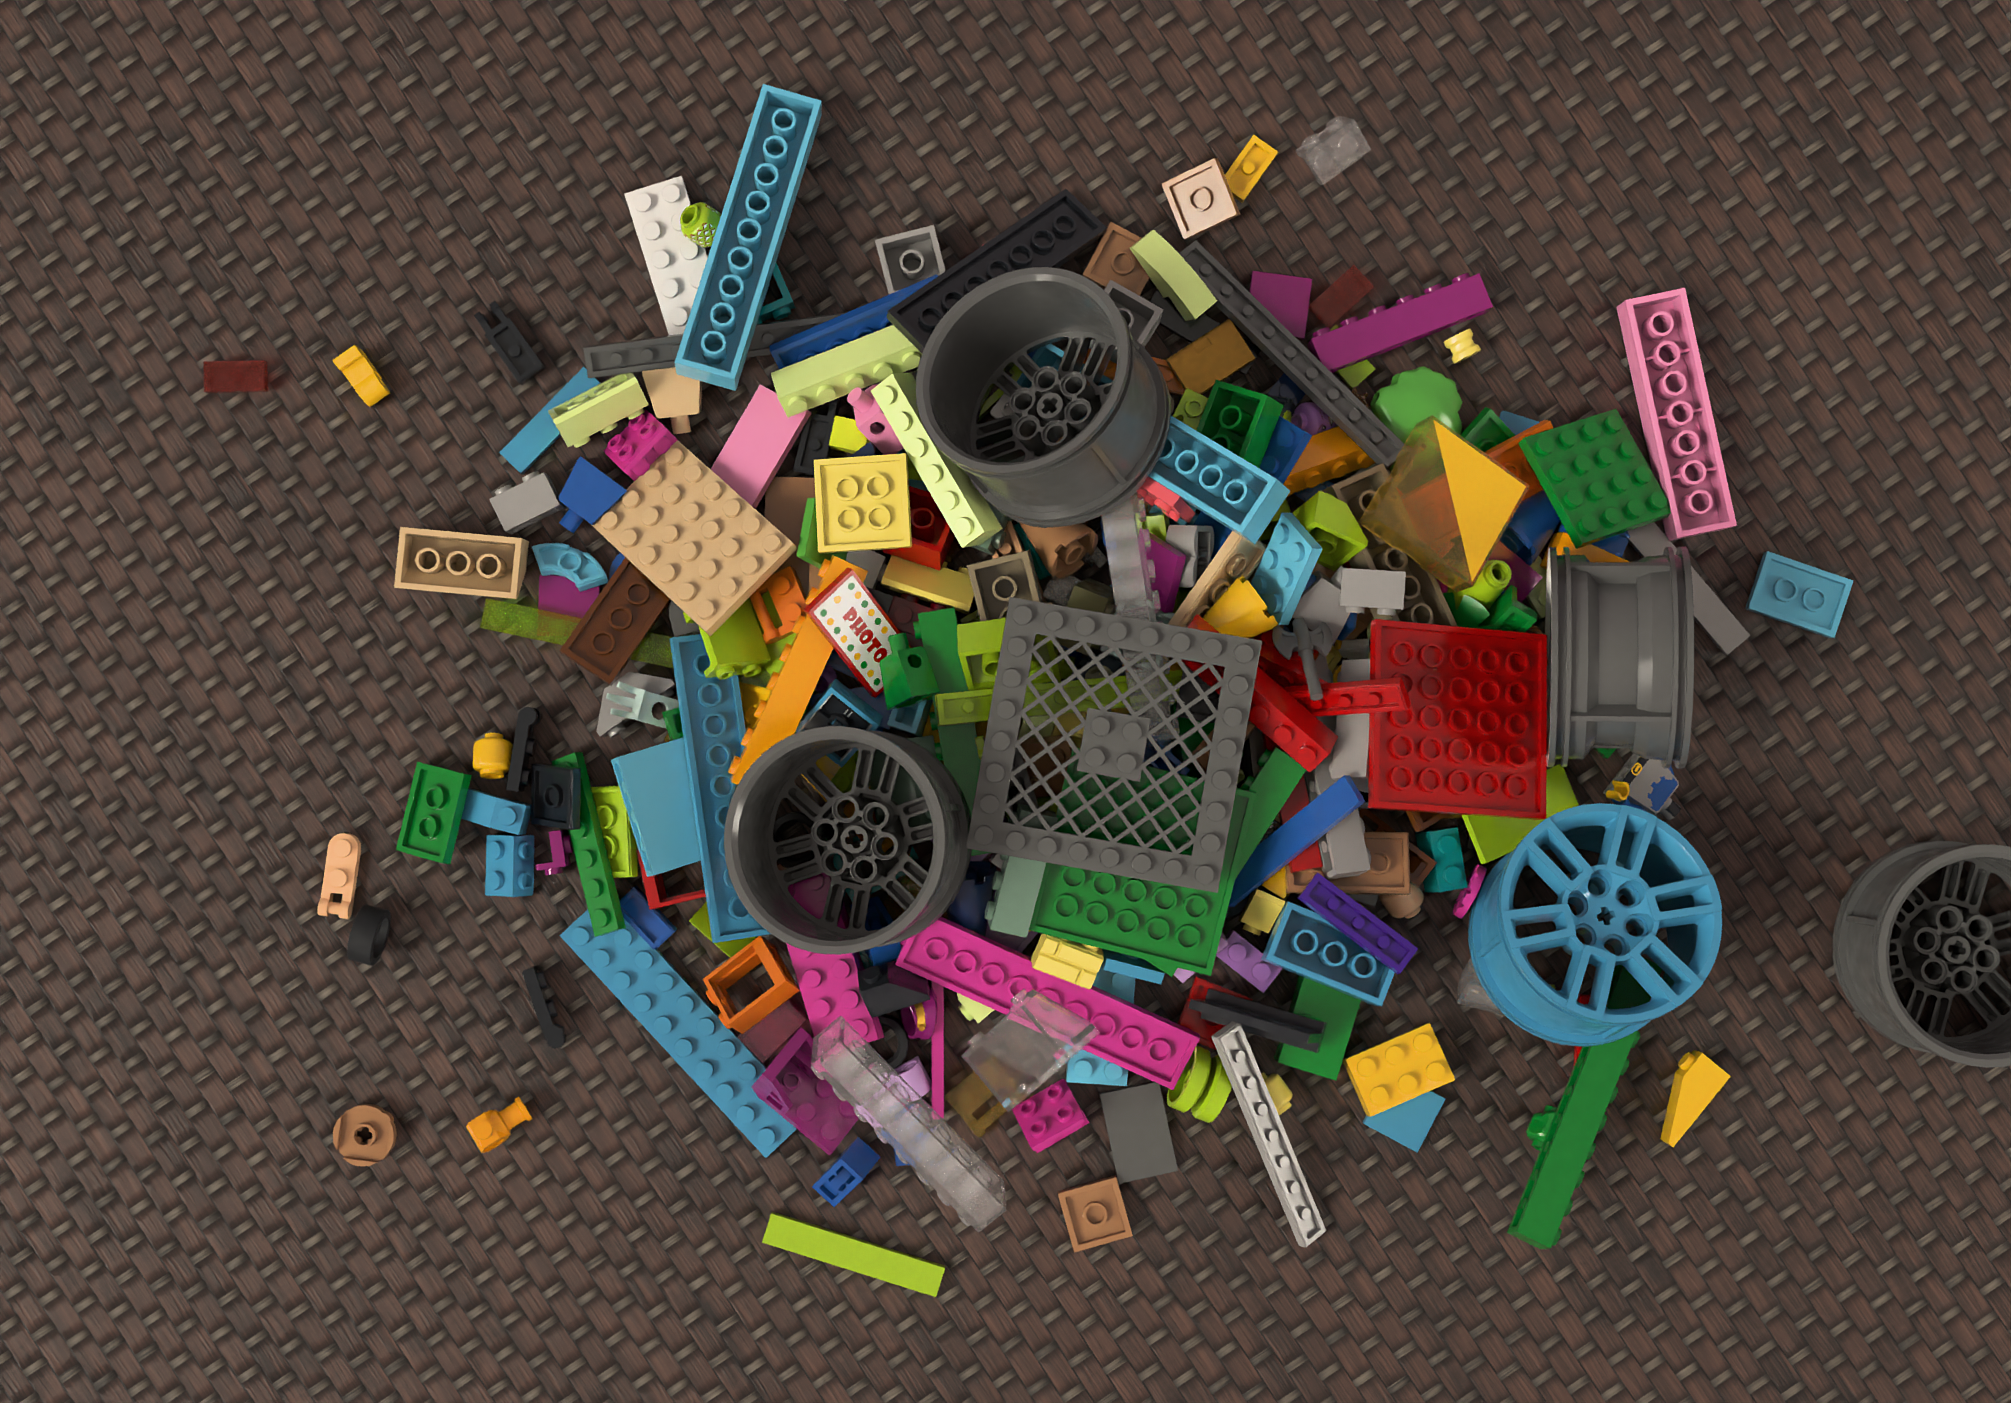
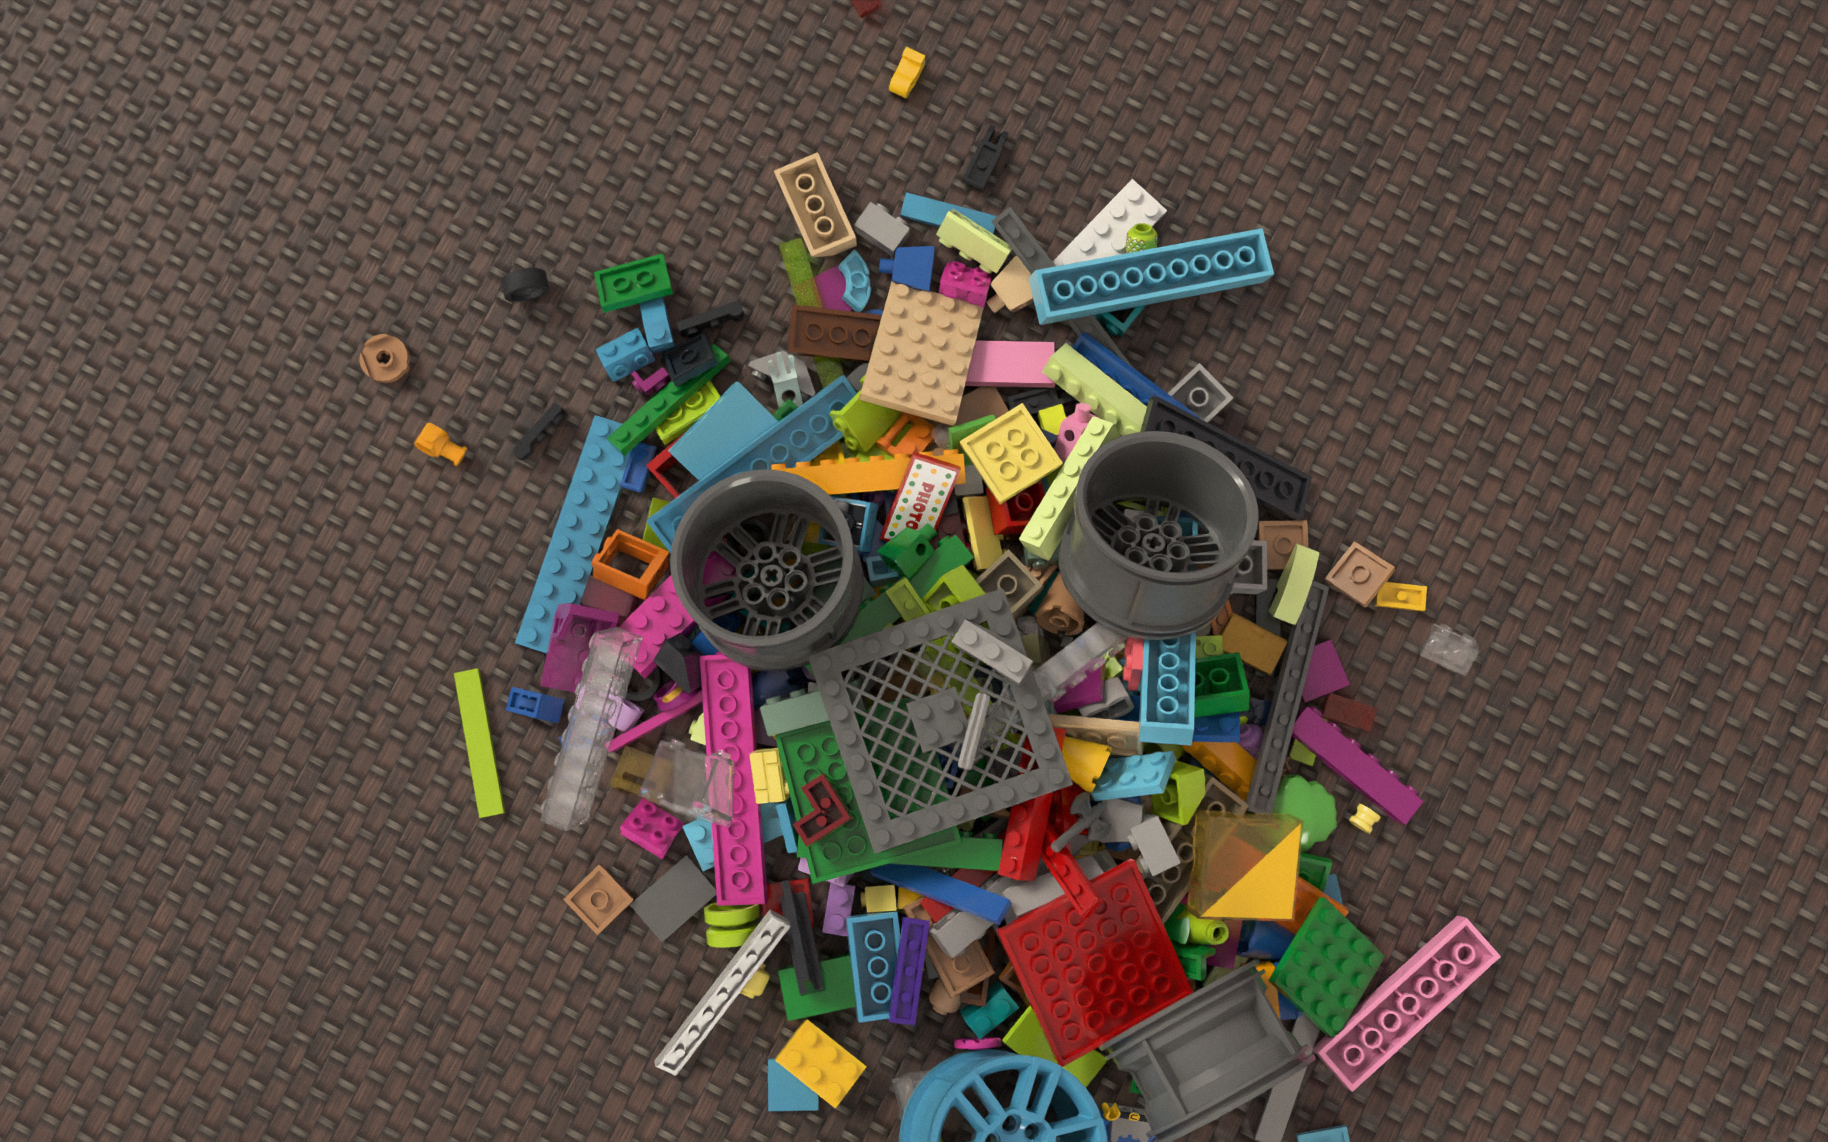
camera: 65 degrees right, 5 degrees down
light nougat plate [317,833,361,919] -> none
yellow head [473,733,513,779] -> none
none -> dark red brick [793,774,854,847]
none -> clear piece [931,425,950,449]
none -> light grey arch [951,619,1033,685]
none -> light grey axle [958,693,990,770]

